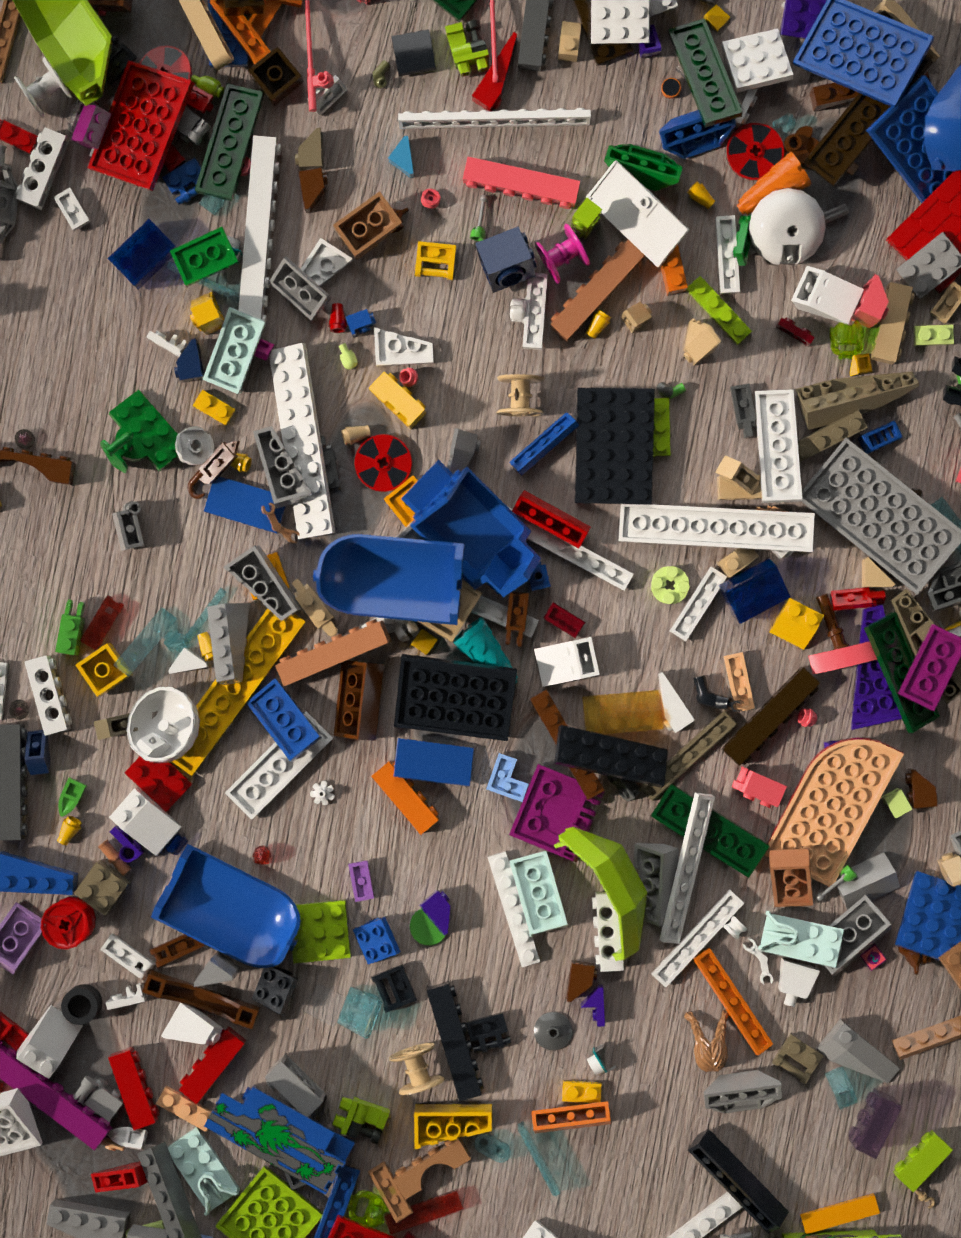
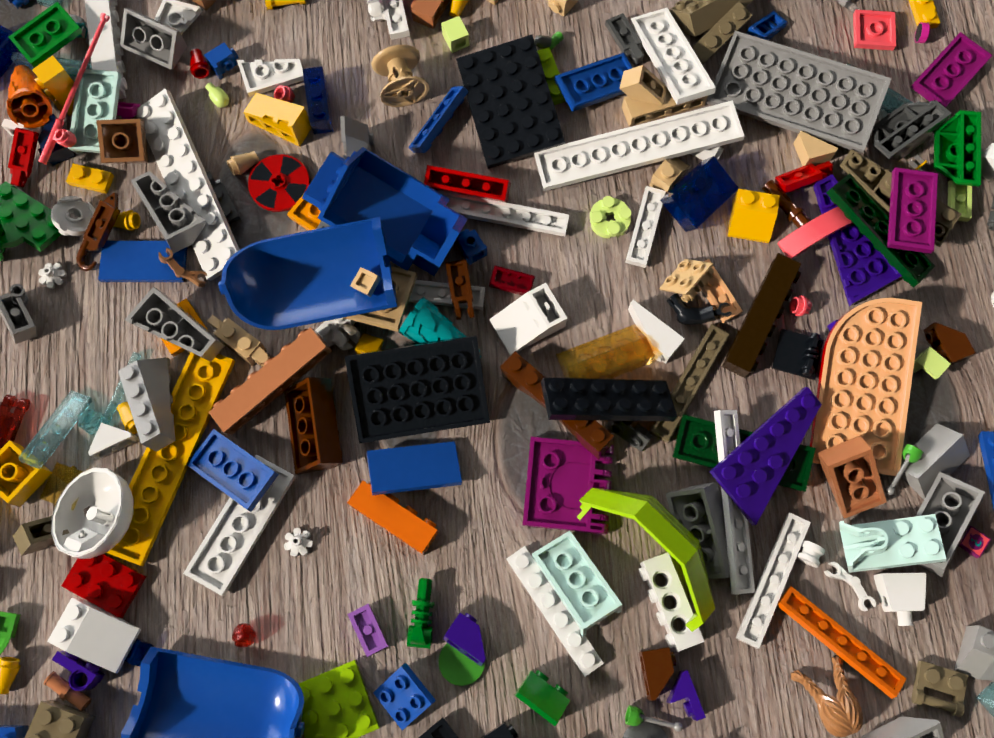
camera: 20 degrees left, 15 degrees down
light blue plate [486,753,529,802] -> none
coral hinge [731,767,787,808] -> none
none -> orange cone [6,65,52,128]
none -> red hinge [8,127,39,187]
none -> coral piece [38,13,110,165]
none -> white plant [38,263,67,289]
none -> clear yellow piece [40,462,83,510]
none -> medium nougat slope [96,119,149,164]
none -> clear blue brick [302,66,334,135]
none -> tan plate [350,267,381,297]
none -> green piece [407,578,435,649]
none -> yellowish green panel [441,16,470,53]
none -> green slope [515,670,570,726]
none -> blue tile [554,53,633,112]
none -> hinge [625,705,683,732]
none -> tan hinge [659,259,714,303]
none -> dark purple wing [709,387,822,525]
none -> black hinge [772,329,824,380]

